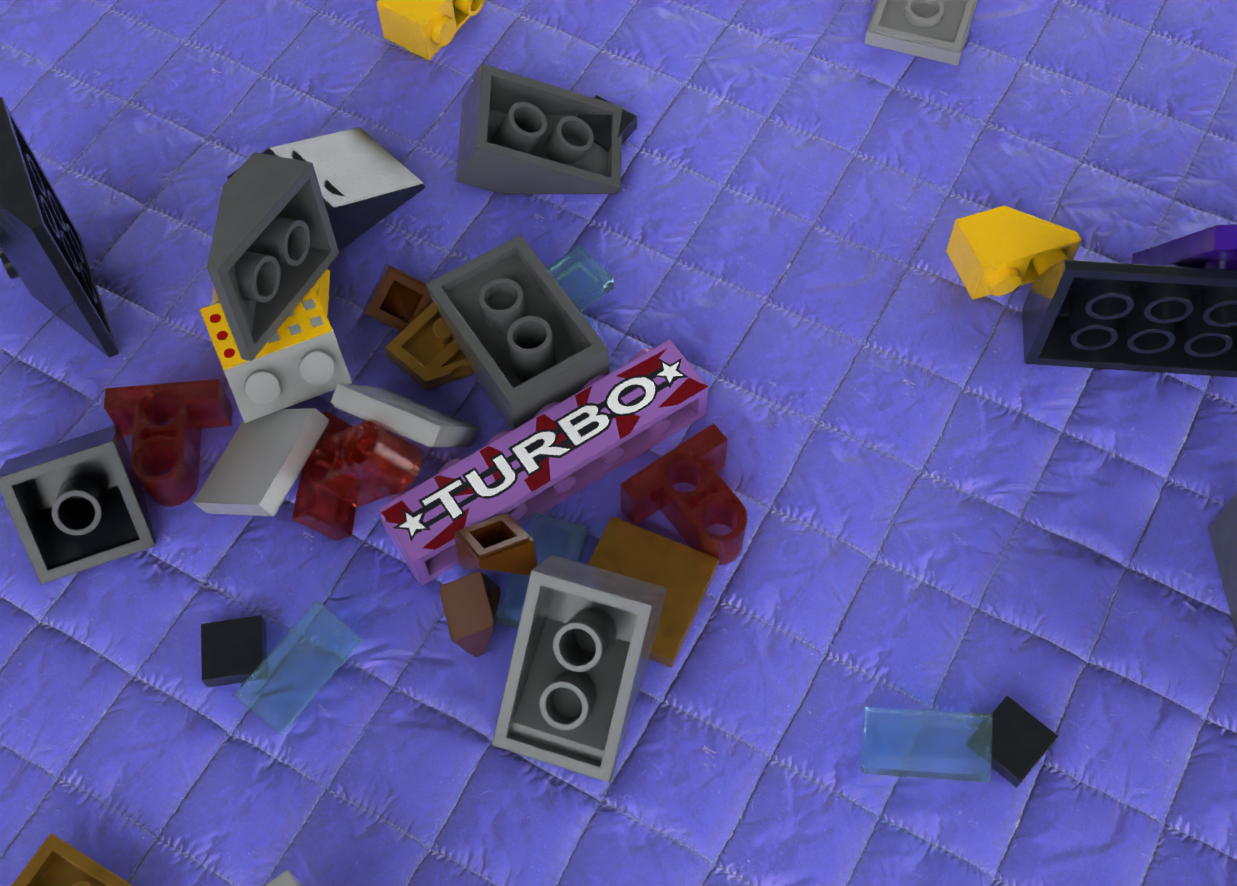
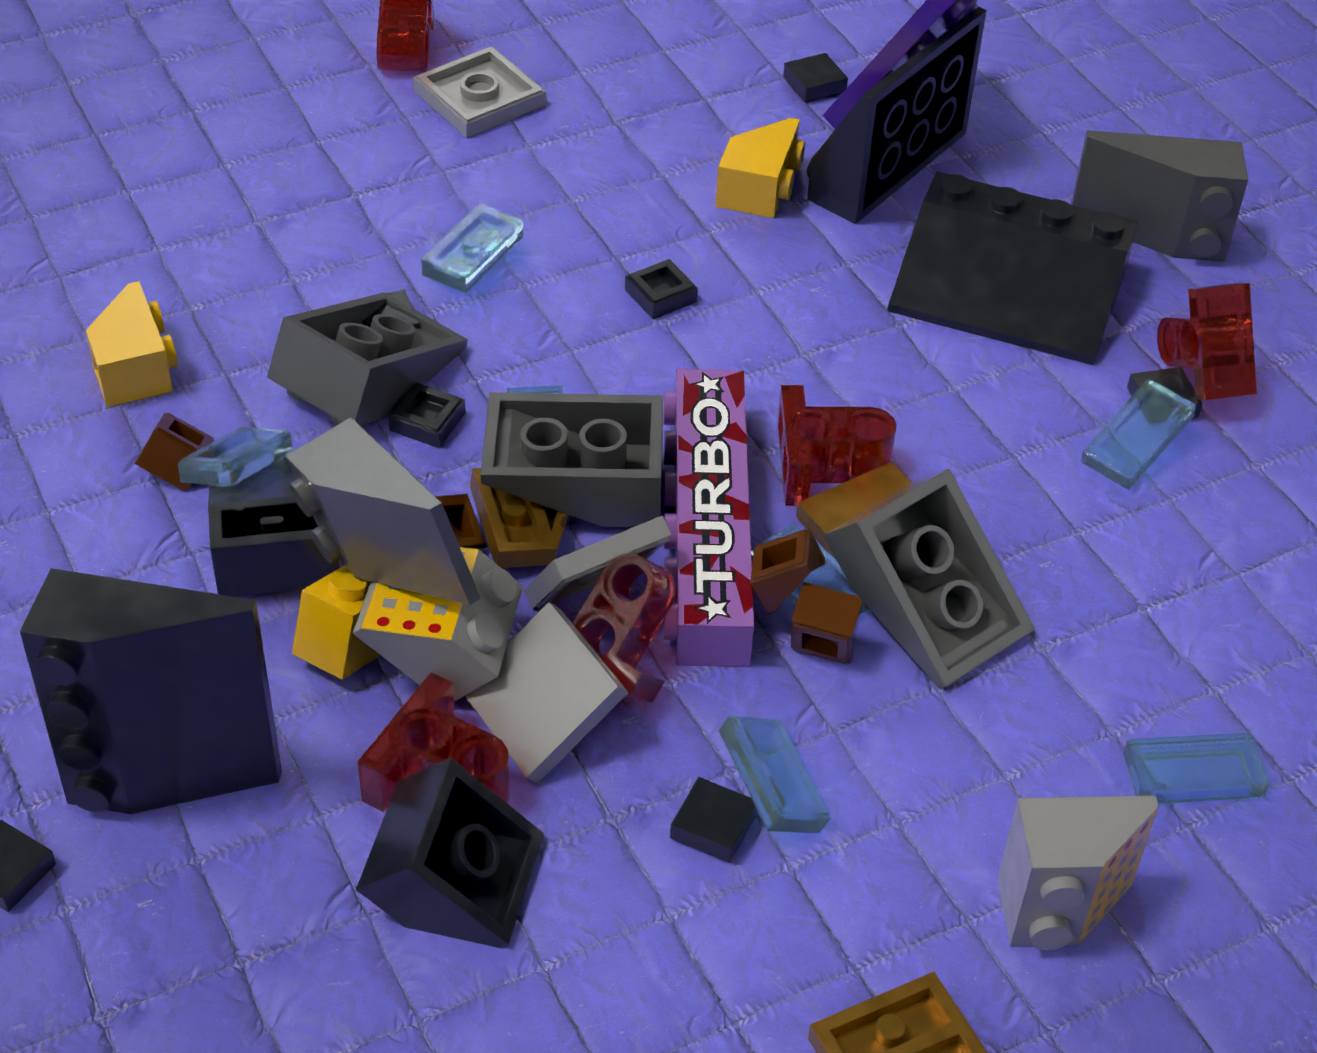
camera: 60 degrees left, 15 degrees down
none -> reddish brown slope [135,412,215,490]
none -> clear light blue tile [178,427,293,487]
none -> black tile [388,382,466,448]
none -> clear light blue plate [421,203,523,293]
none -> black tile [625,259,698,319]
none -> black tile [783,53,848,102]
none -> black slope [888,172,1138,365]
none -> clear red tile [1157,283,1257,400]

